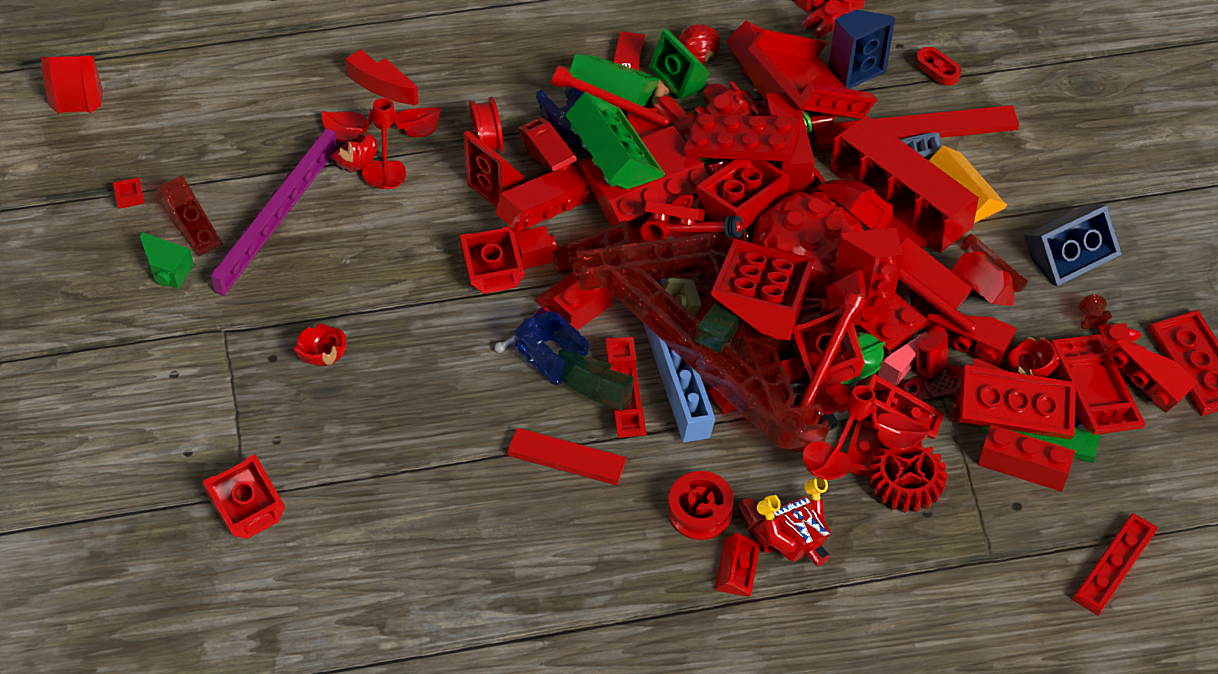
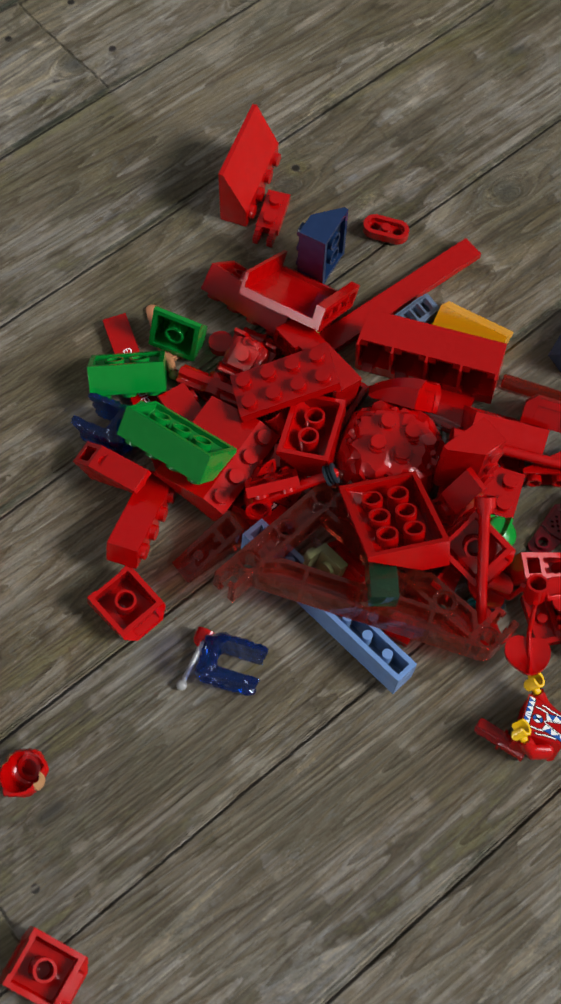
camera: 30 degrees left, 10 degrees up
red slope [464,130,526,208] -> none
red wheel [469,97,504,154] -> none
red tile [508,428,627,486] -> none
red brick [515,225,557,269] -> none
red slope [535,269,613,335] -> none
red piece [551,65,670,127] -> none
clear green slope [556,349,634,411] -> none
red slope [605,337,646,438] -> none
red wheel [669,471,734,540] -> none
red hair [678,24,720,64] -> none
red slope [715,532,761,597] -> none
coral slope [878,332,928,386] -> none
red piece [916,329,948,379] -> none

